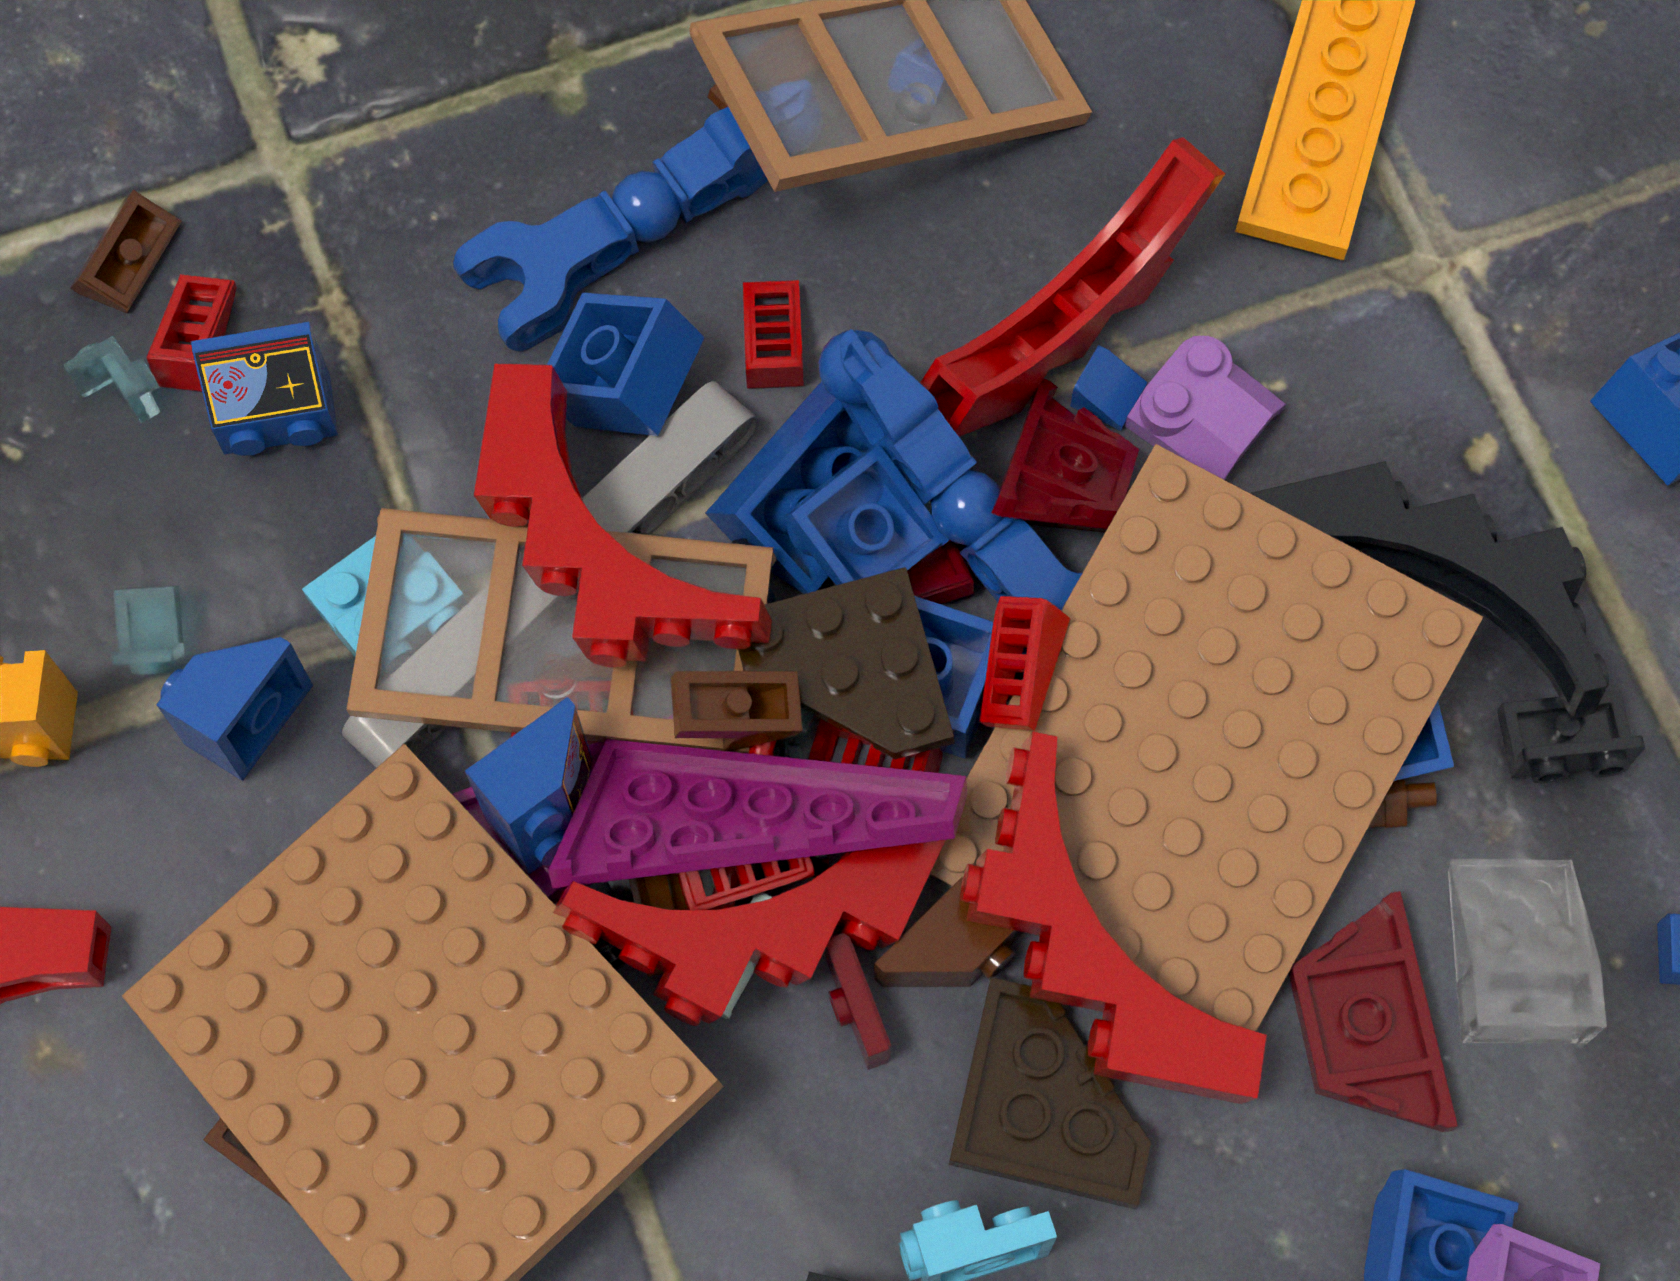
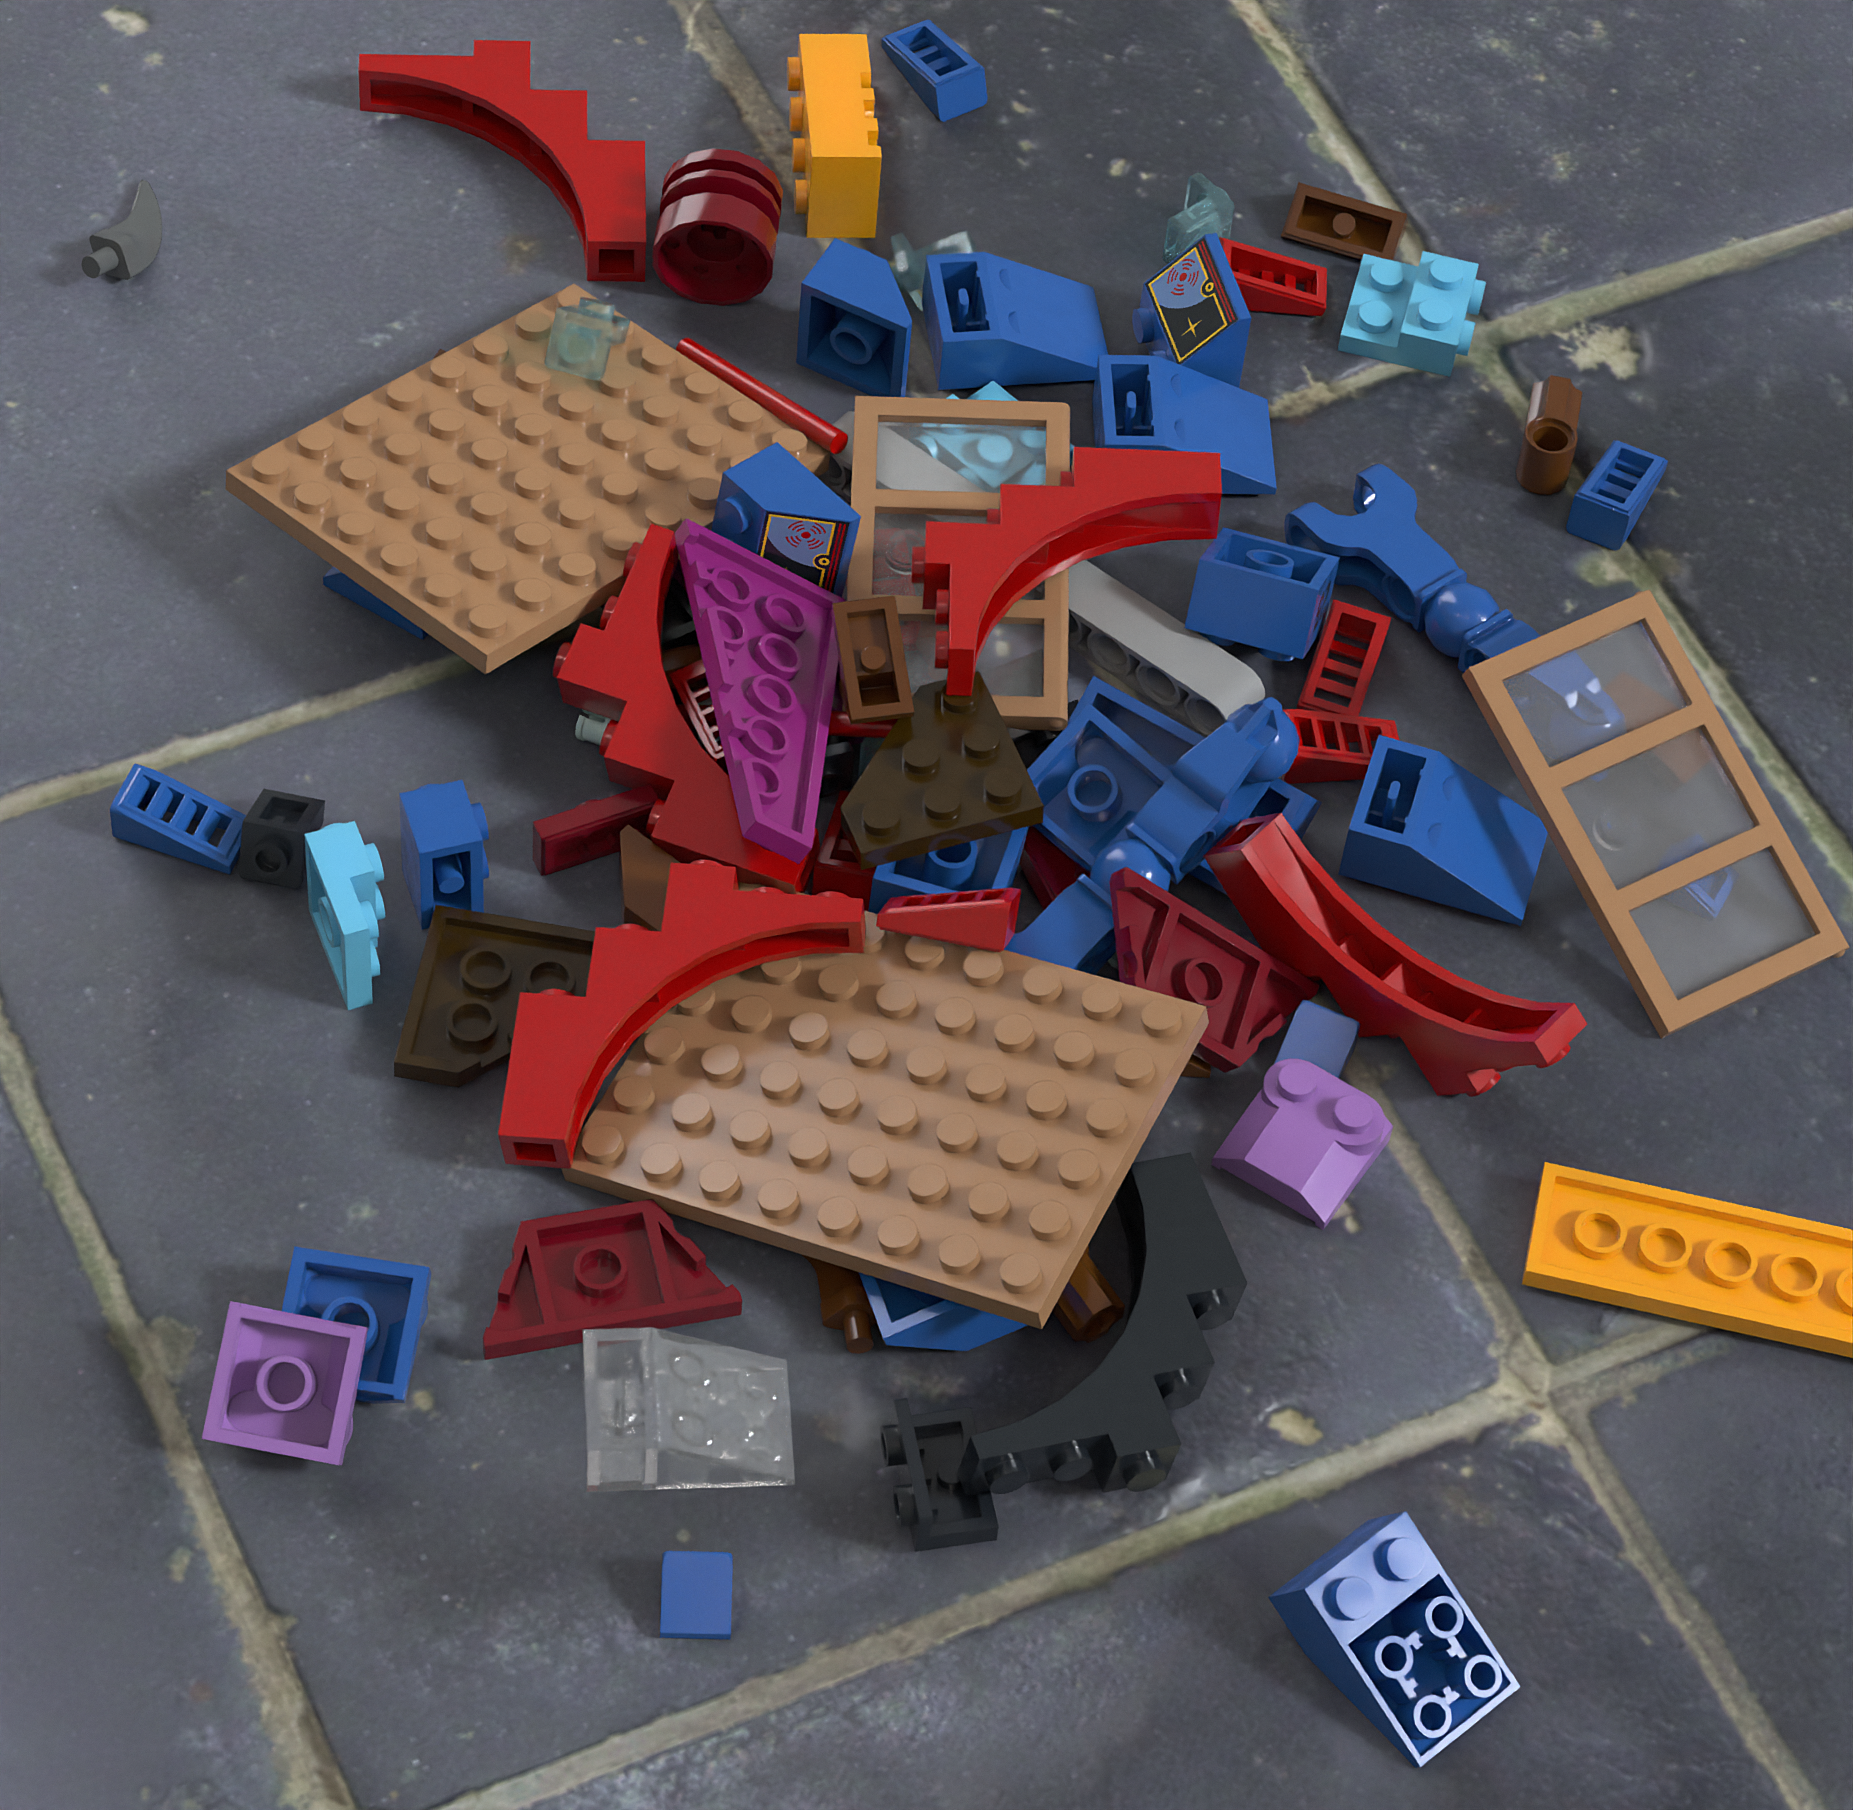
camera: 80 degrees right, 15 degrees down
none -> blue brick [399,780,489,930]
none -> clear light blue bracket [544,297,630,380]
none -> dark red wheel [652,148,783,306]
none -> red bar [675,338,848,454]
none -> blue slope [922,252,1108,390]
none -> blue slope [1092,355,1277,494]
none -> red slope [1296,599,1391,716]
none -> medium azure plate [1338,251,1486,377]
none -> blue slope [1338,735,1548,926]
none -> reddish brown piece [1516,375,1582,495]
none -> blue slope [1566,440,1668,551]

